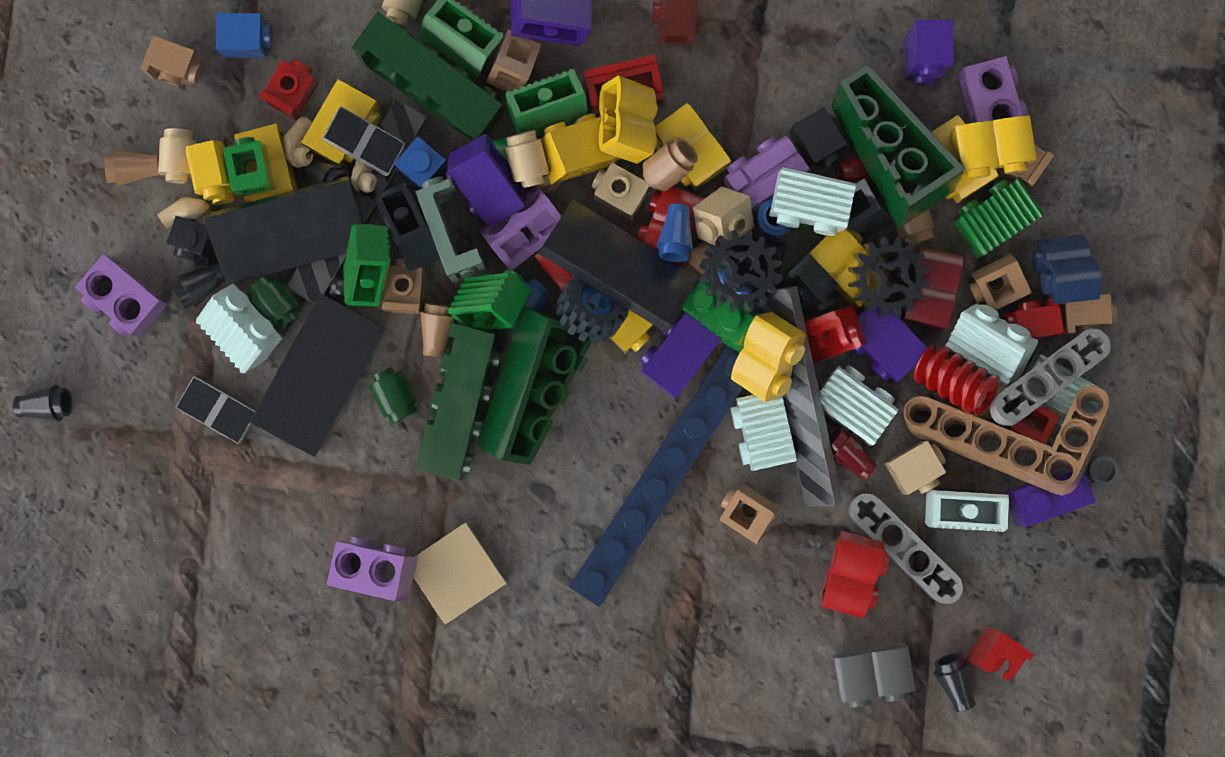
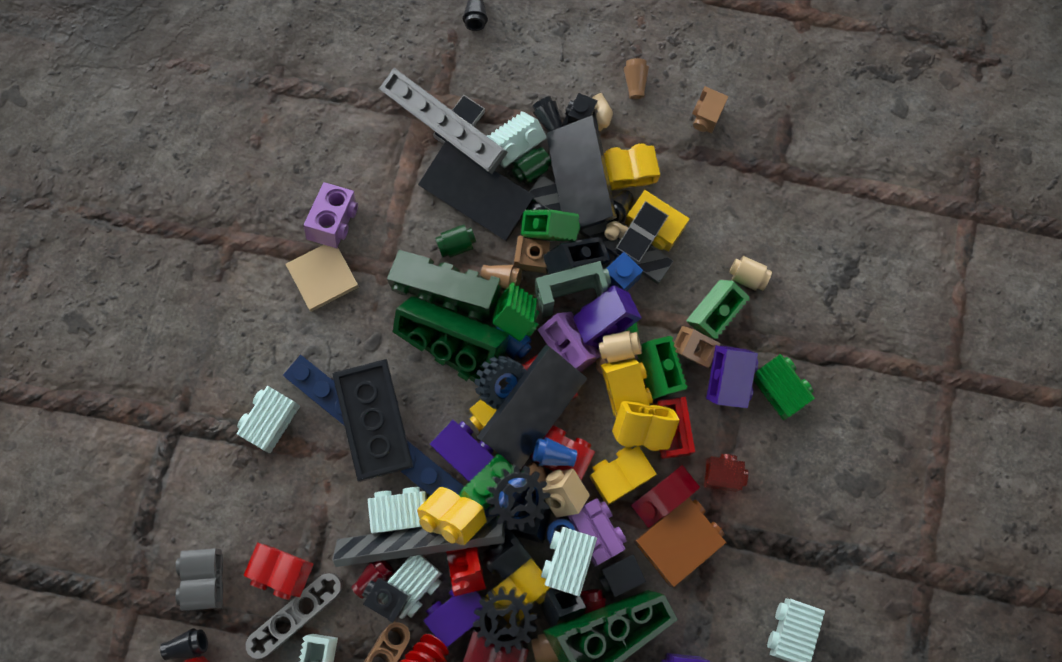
camera: 90 degrees right, 10 degrees down
medium lavender brick [75,254,168,337] -> none
tan brick [158,128,197,184] -> none
yellow brick [185,140,237,205] -> none
blue brick [216,13,273,58] -> none
green brick [223,137,276,197] -> none
red brick [259,59,318,121] -> none
tan arm [282,117,313,168] -> none
dark green wedge [352,11,504,141] -> none
tan brick [591,163,650,221] -> none
medium nougat brick [643,138,698,191] -> none
medium nougat brick [719,484,783,544] -> none
tan brick [884,441,946,495] -> none
none -> light aqua brick [237,386,300,453]
none -> black tile [332,359,414,482]
none -> black brick [362,578,412,623]
none -> tile [379,68,508,174]
none -> dark red brick [631,465,700,528]
none -> dark orange brick [634,498,726,587]

